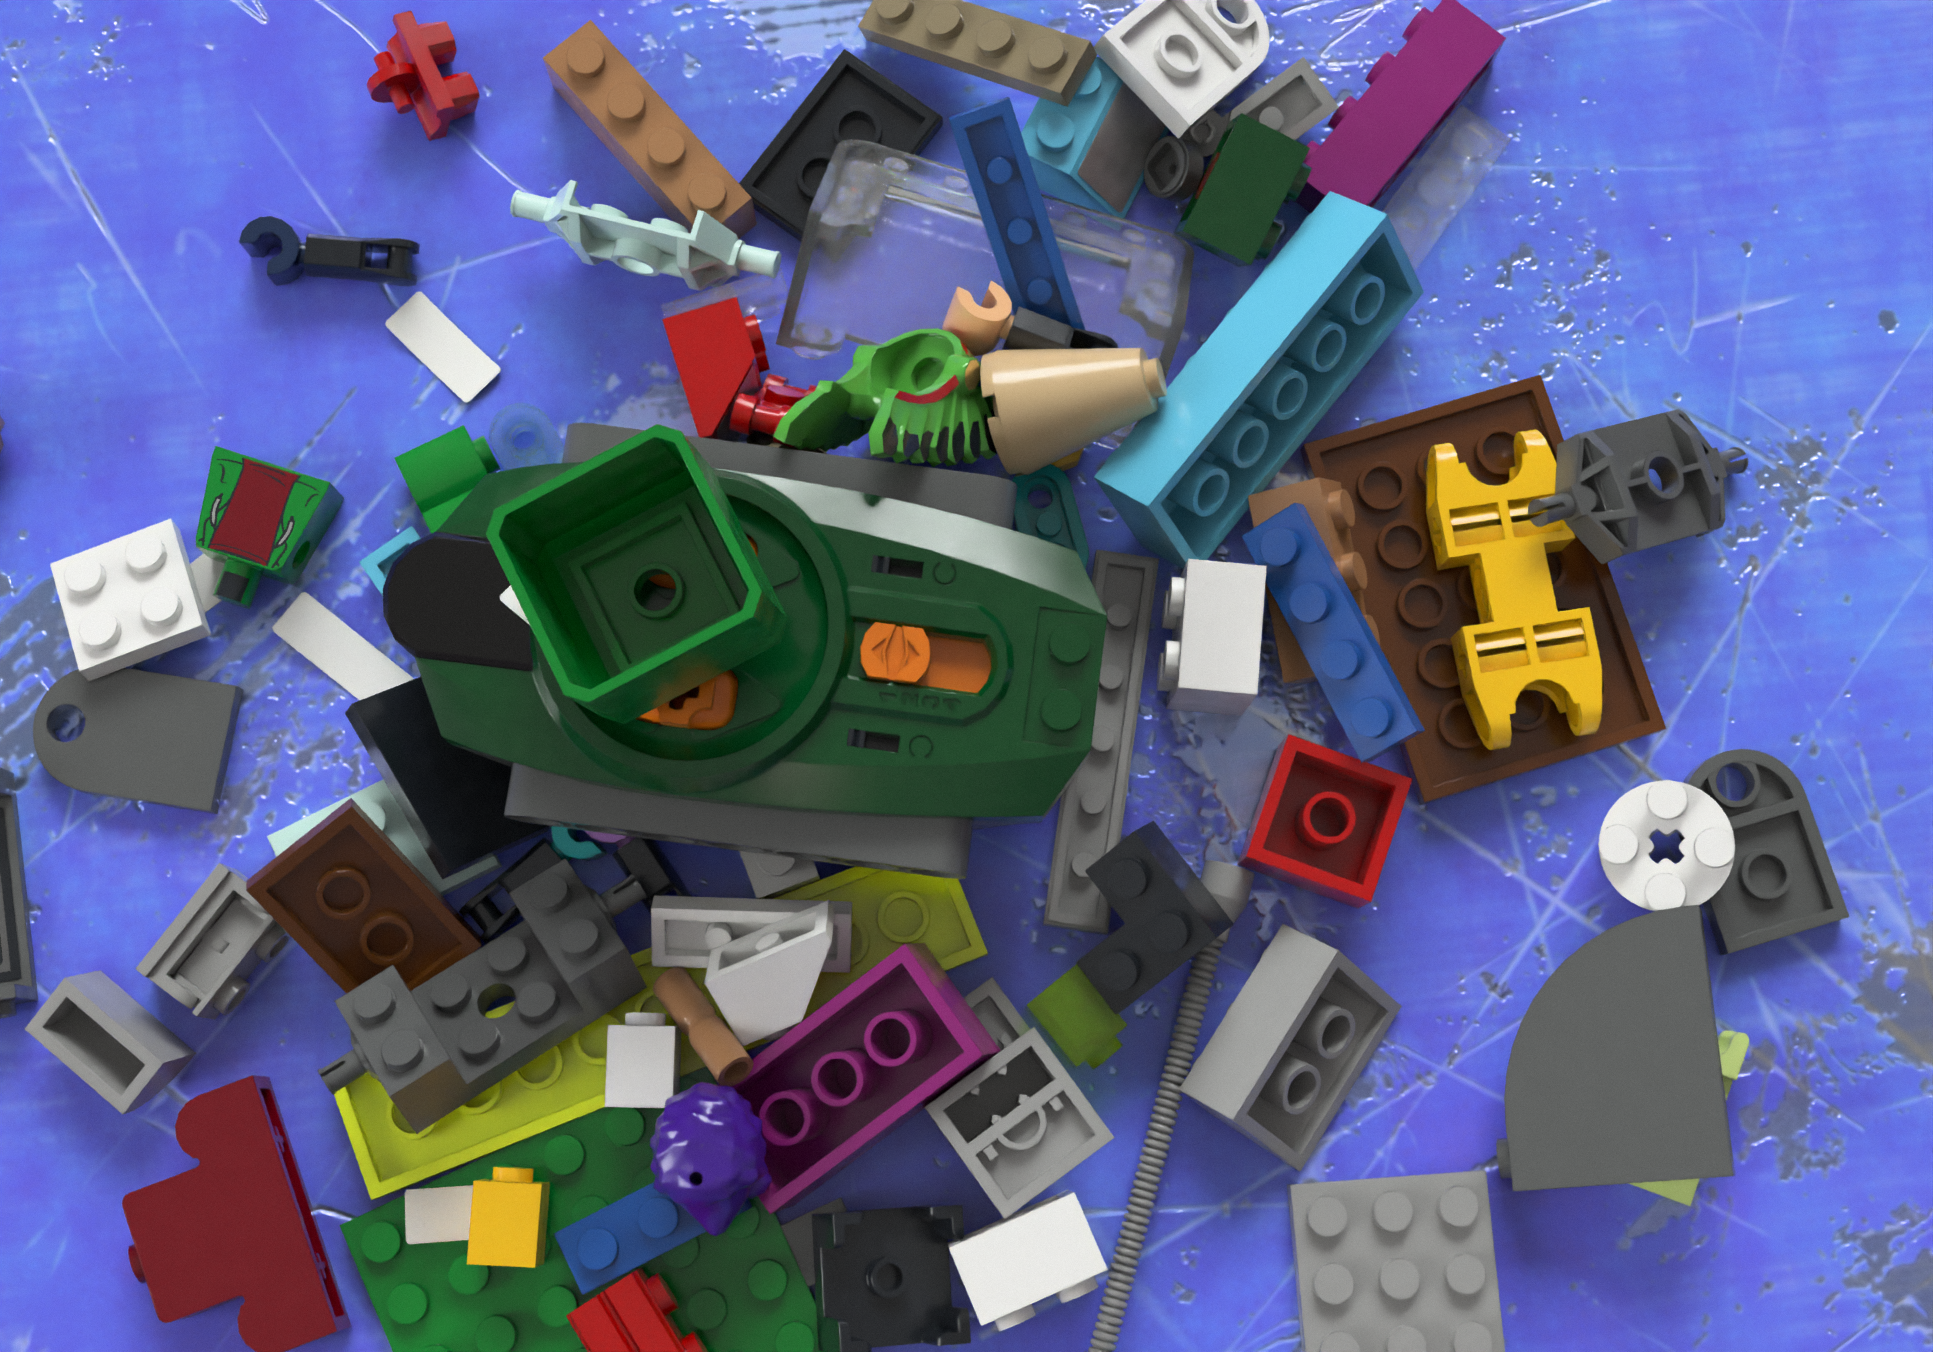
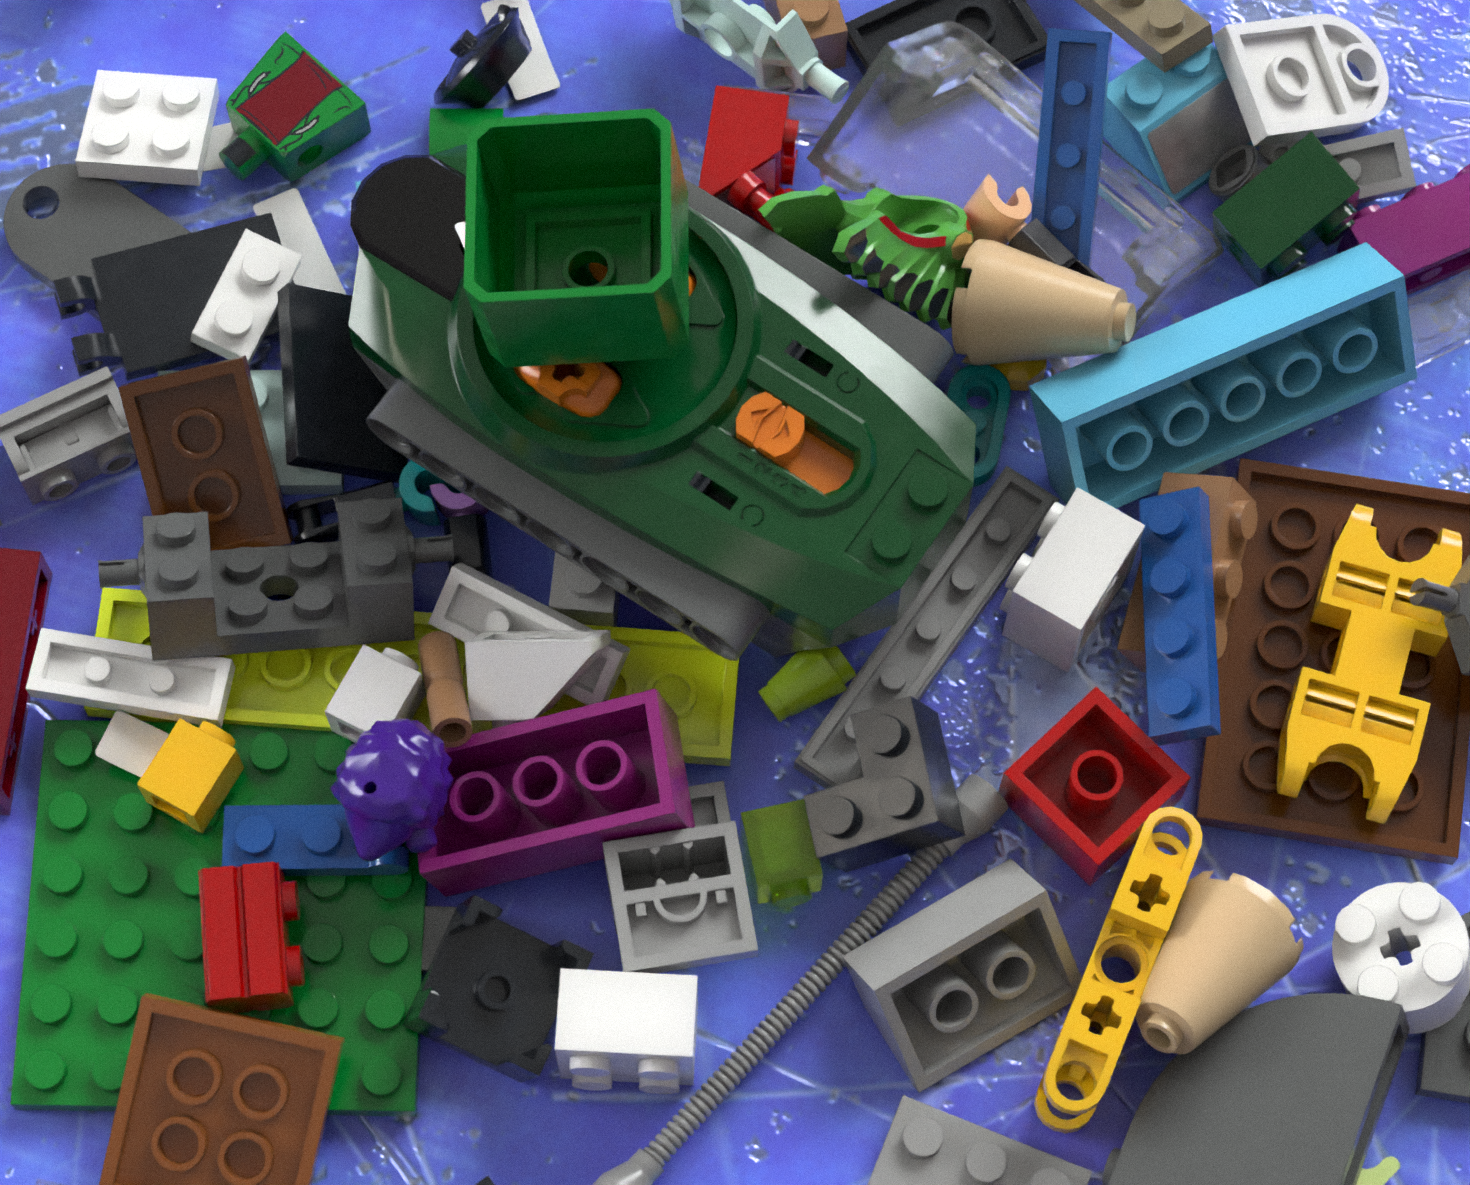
camera: 30 degrees right, 10 degrees down
none -> white plate [26,628,236,728]
none -> black tile [53,213,294,381]
none -> white plate [191,229,302,366]
none -> black piece [434,4,532,108]
none -> lime cone [758,646,857,723]
none -> yellow piece [1034,807,1203,1133]
none -> tan cone [1135,871,1304,1054]

